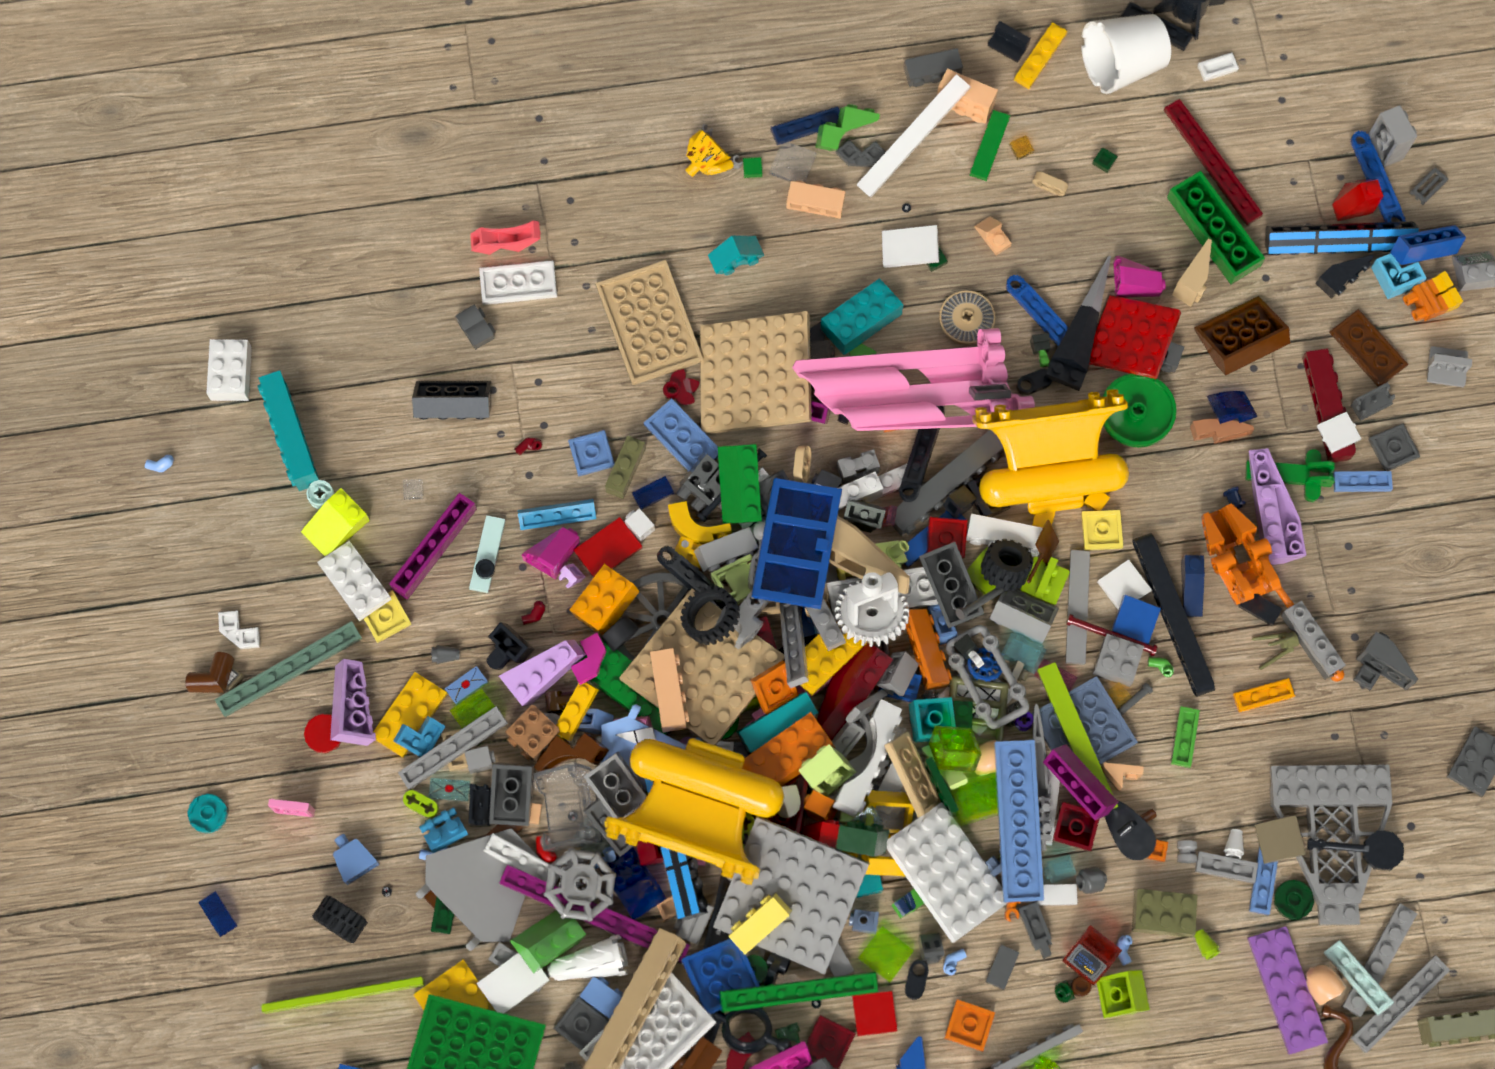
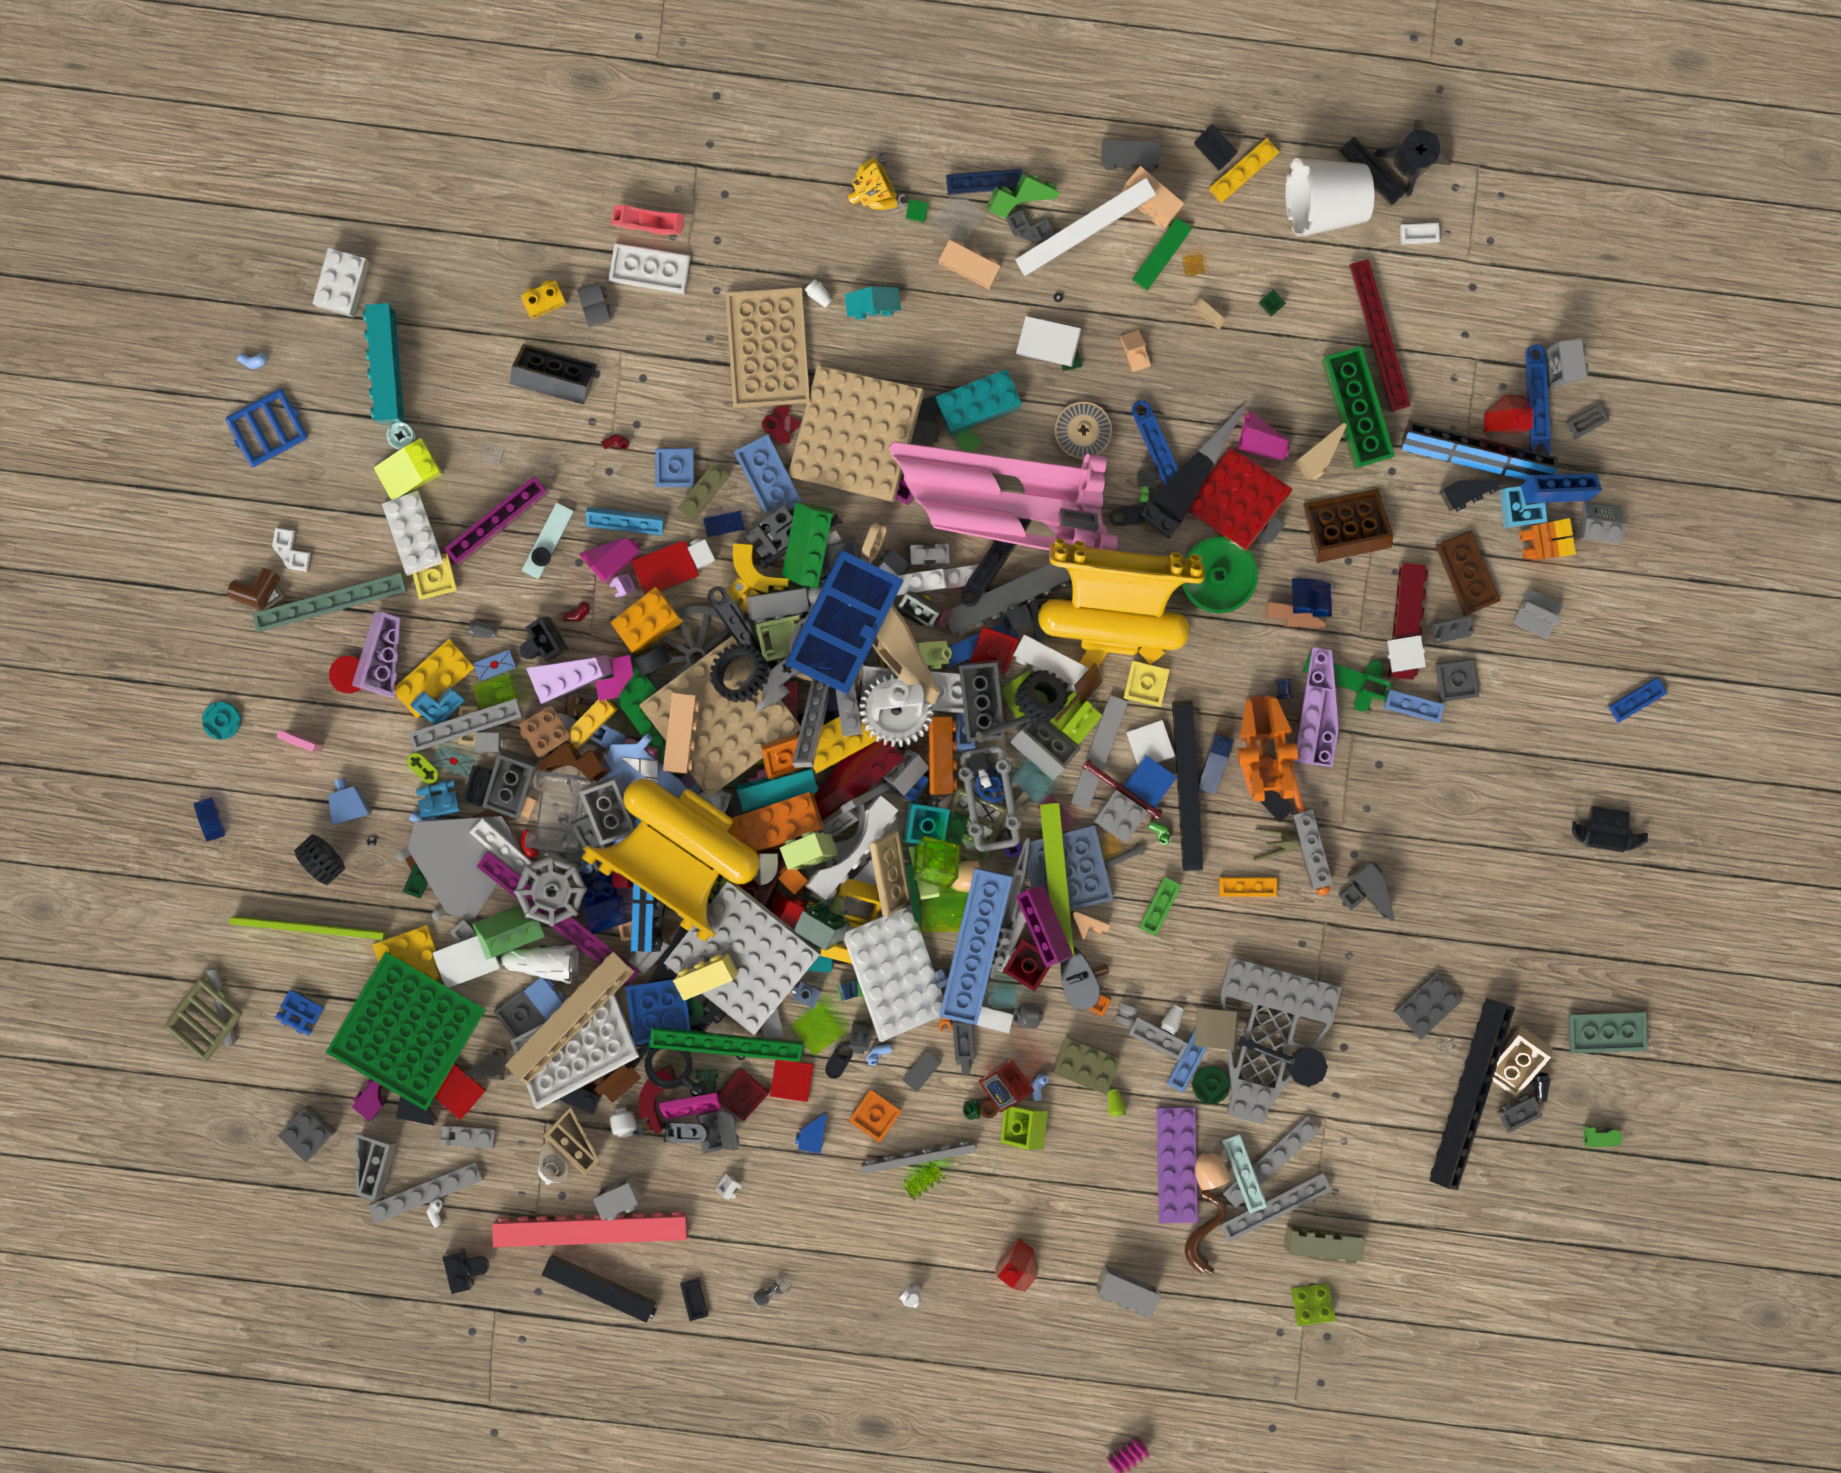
camera: 20 degrees right, 15 degrees up
none -> blue bar [225,389,308,467]
none -> yellow brick [520,280,567,319]
none -> white cone [804,279,833,308]

